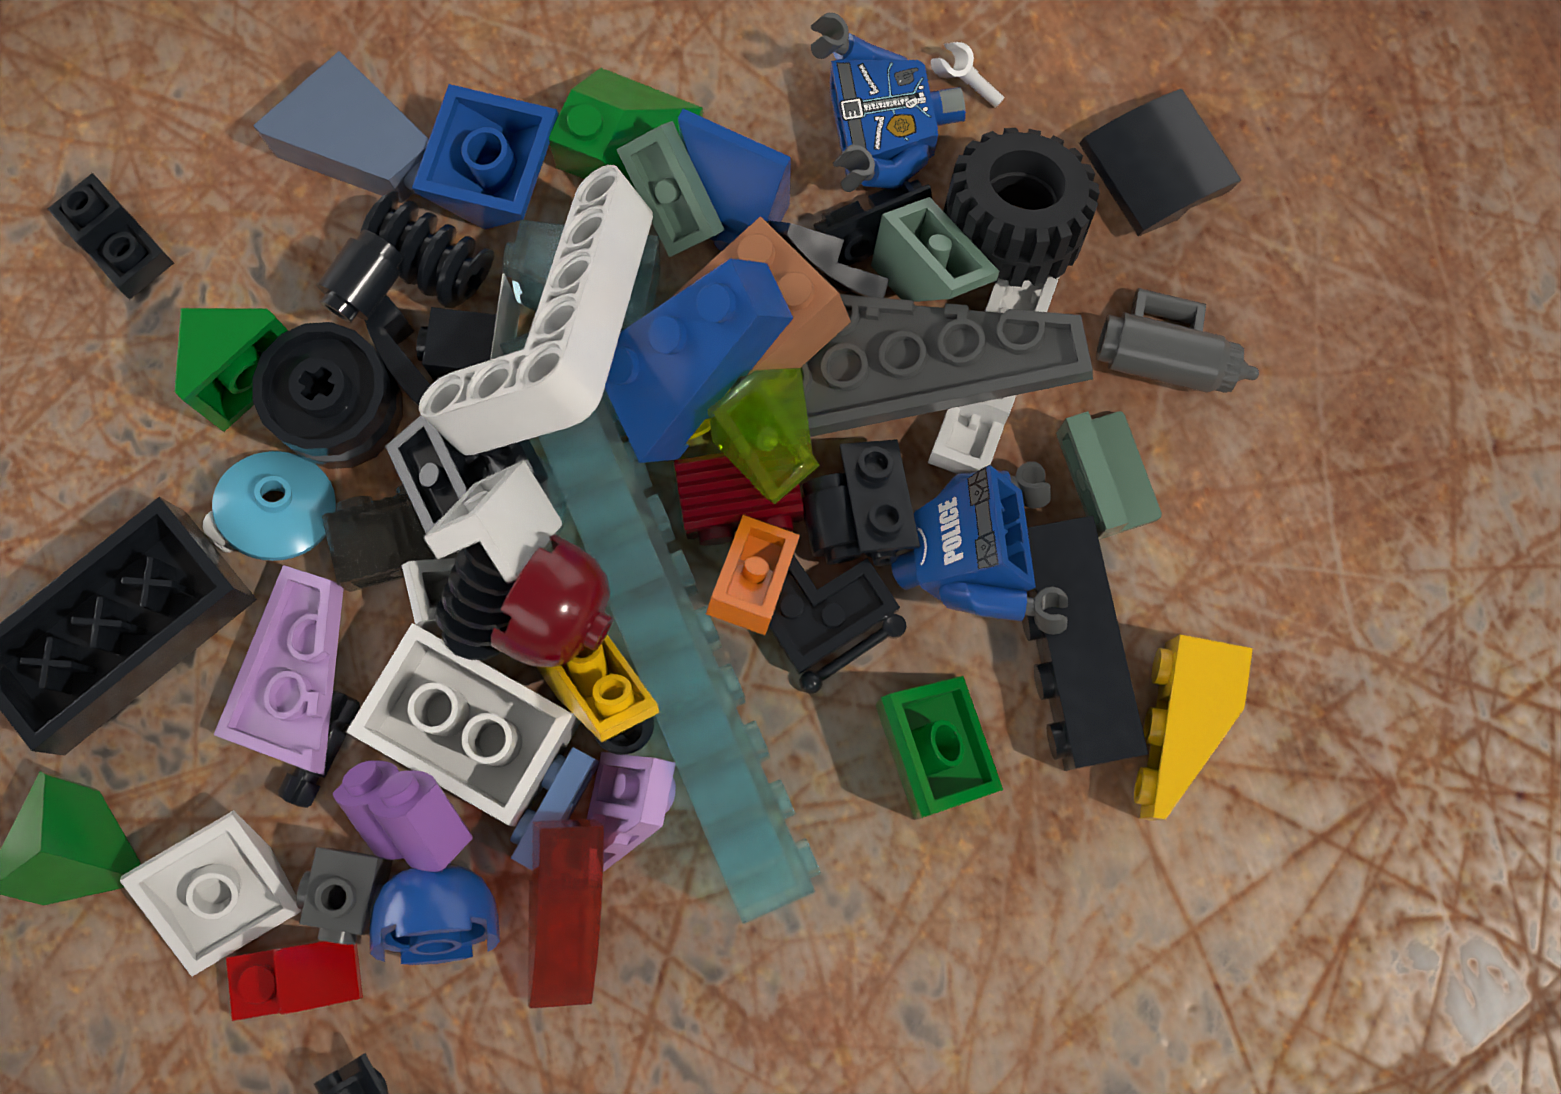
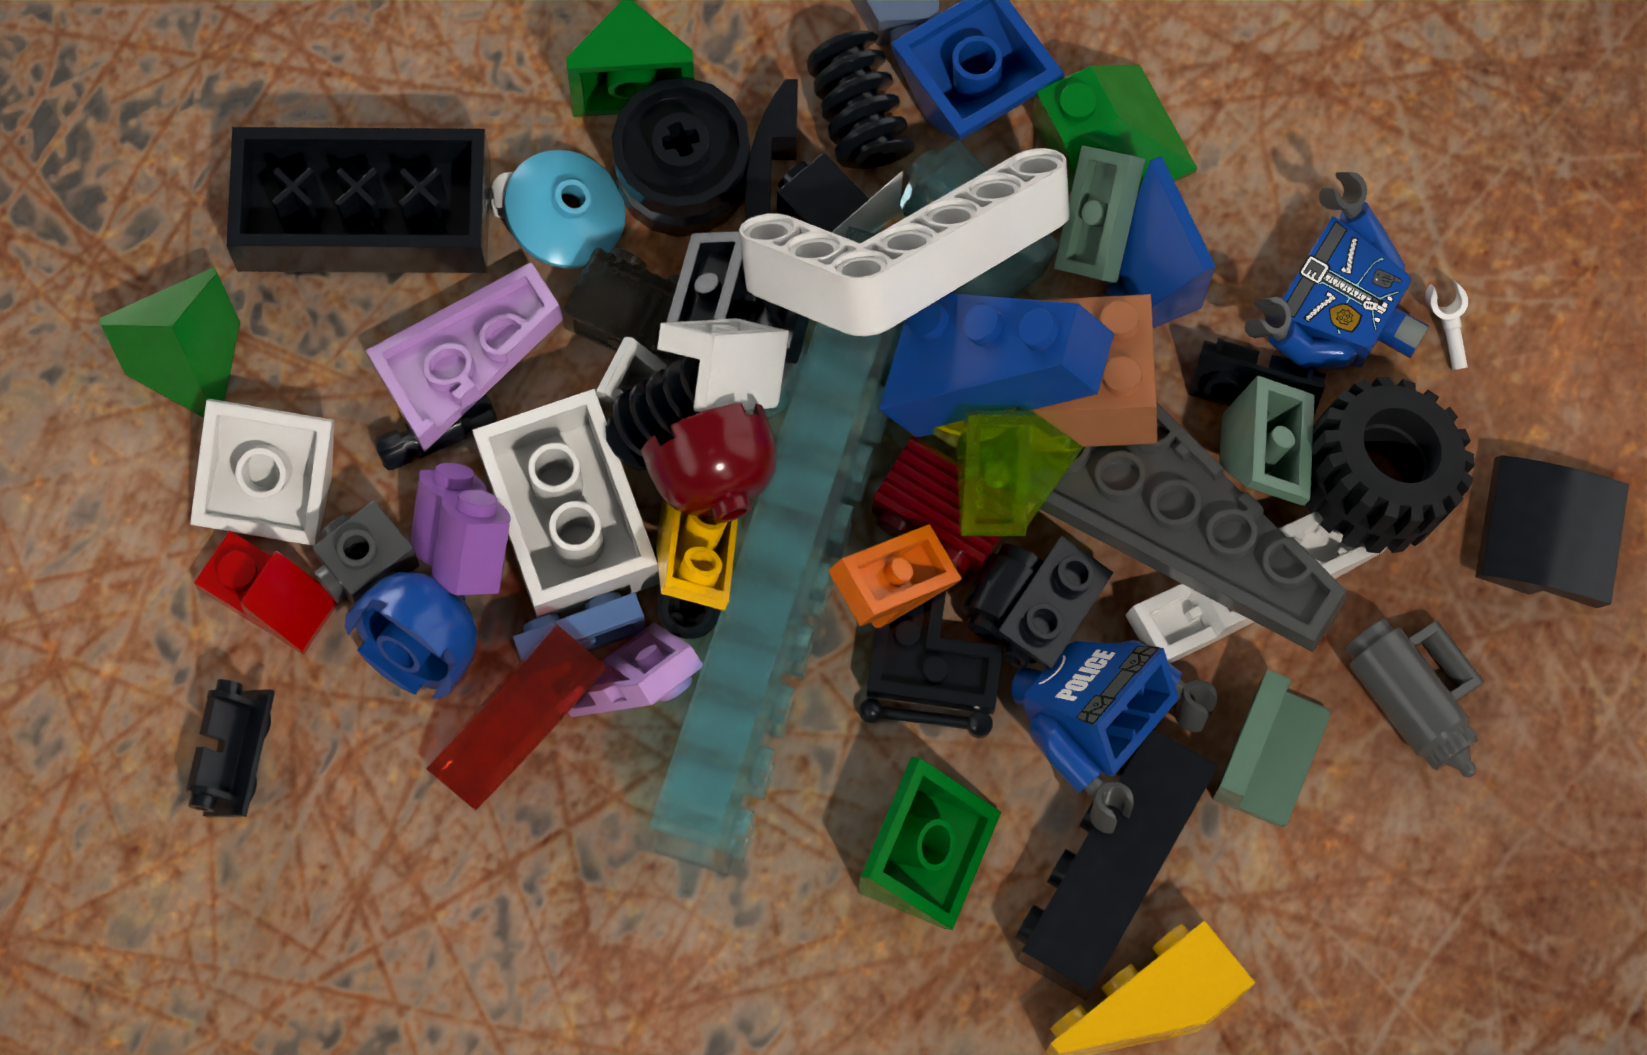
camera: 40 degrees right, 5 degrees down
black brick [317,230,404,323] -> none
black slope [769,220,889,298] -> none

